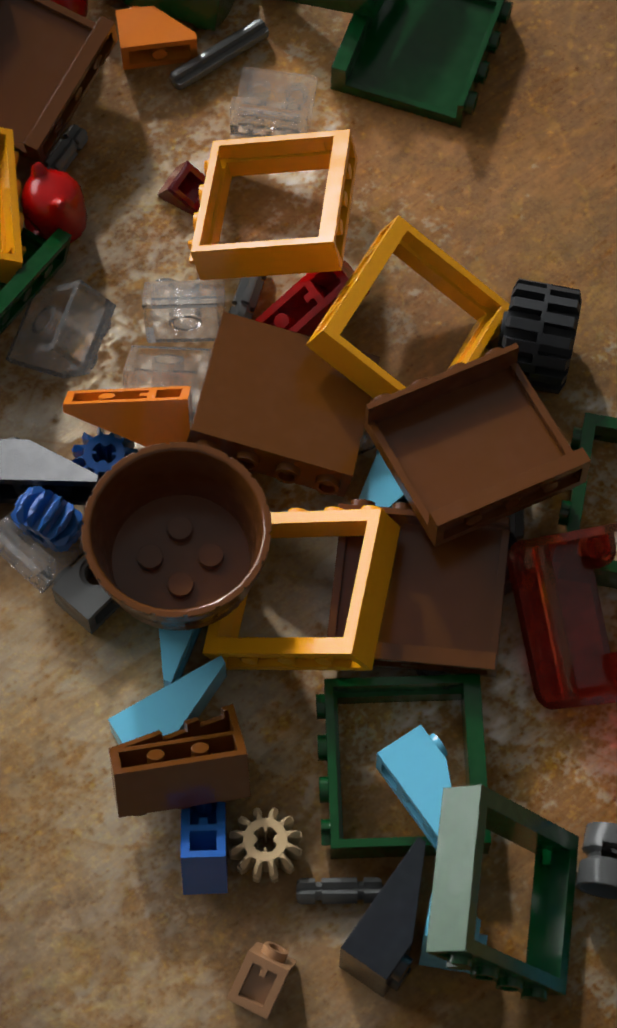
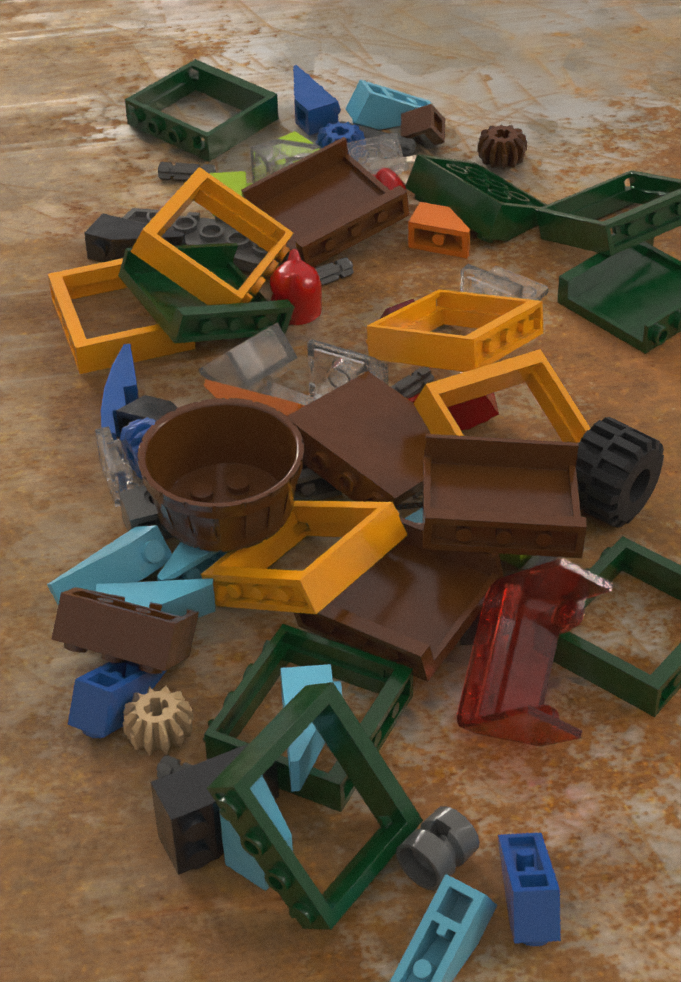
camera: 30 degrees right, 25 degrees down
dark grey axle [169,19,269,90] -> none
medium nougat bracket [227,941,297,1019] -> none
none -> medium azure slope [47,525,172,604]

